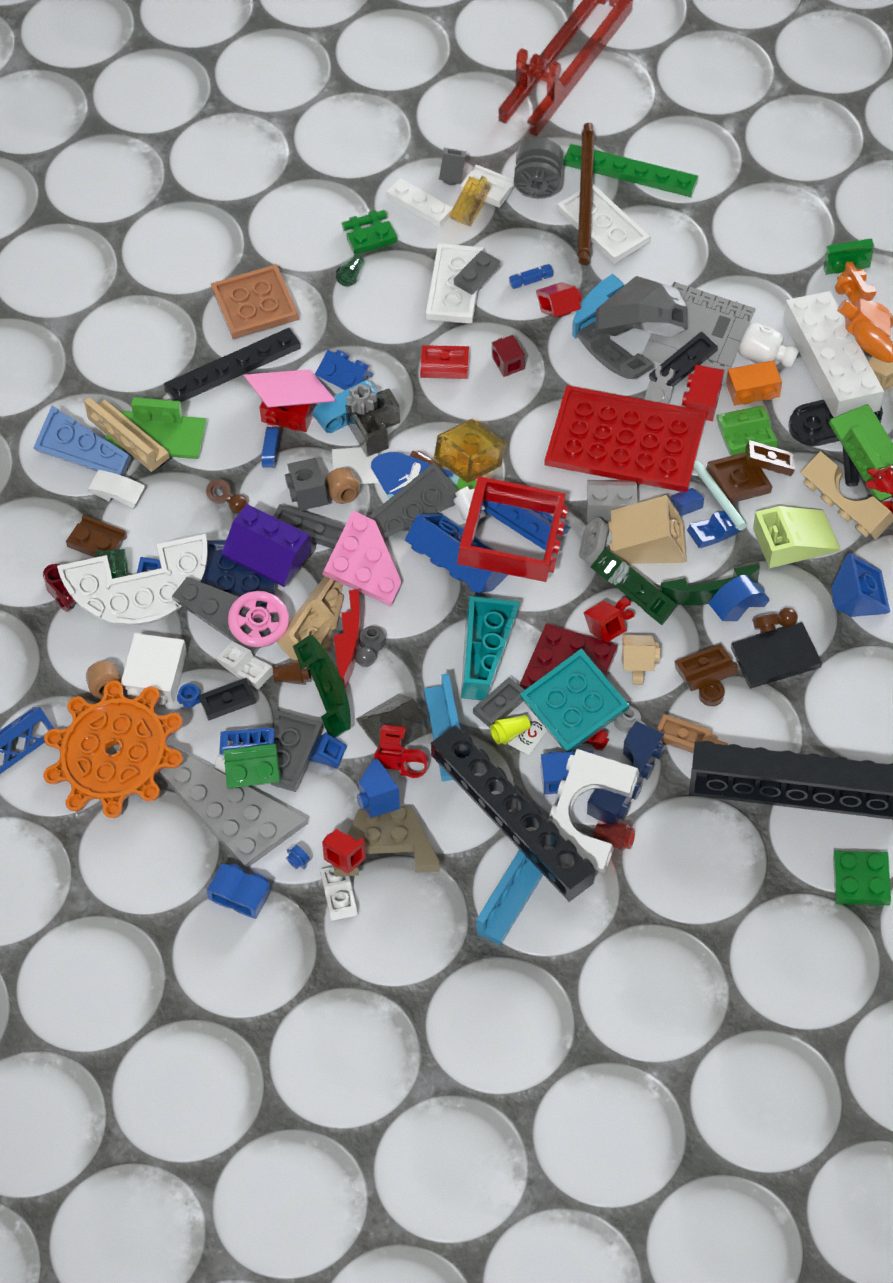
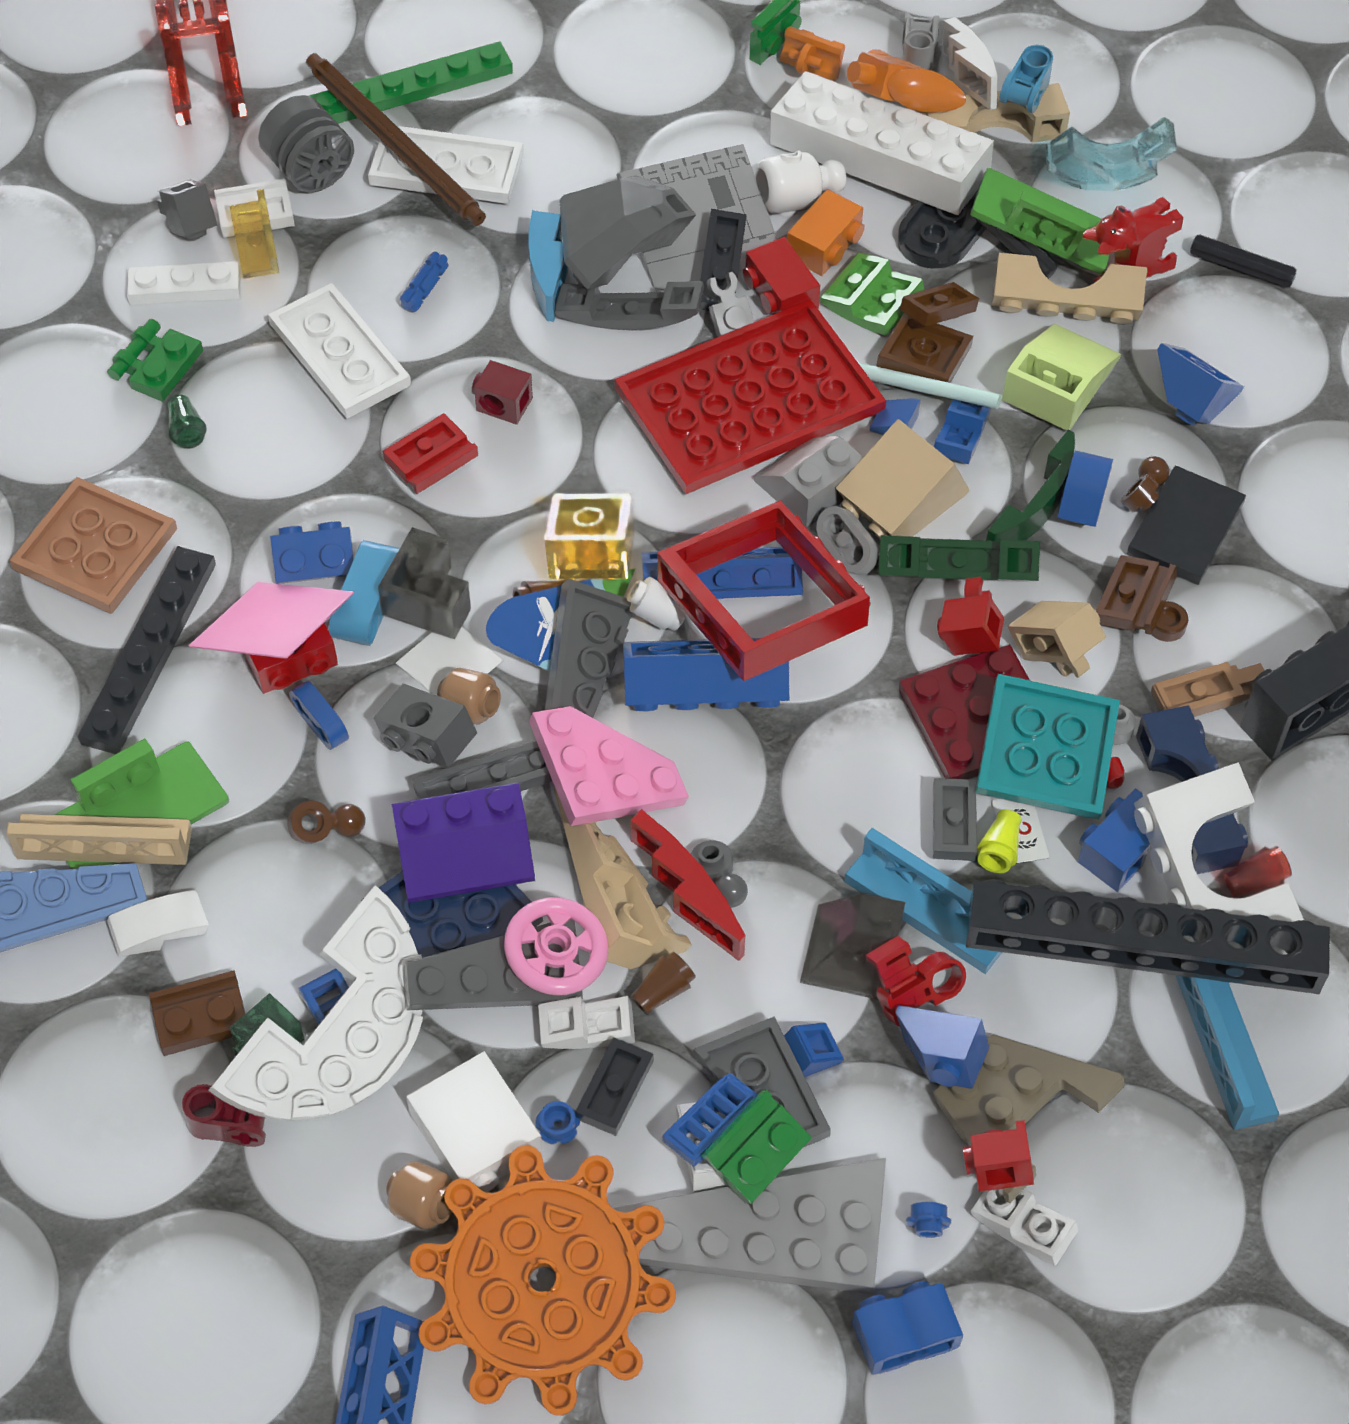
camera: 45 degrees left, 0 degrees up
dark green slope [293,635,351,738] -> none
light grey gear [346,384,377,415] -> none
dark grey plate [454,250,500,295] -> none
teal wedge [461,596,520,701] -> none
red brick [536,282,582,317] -> none

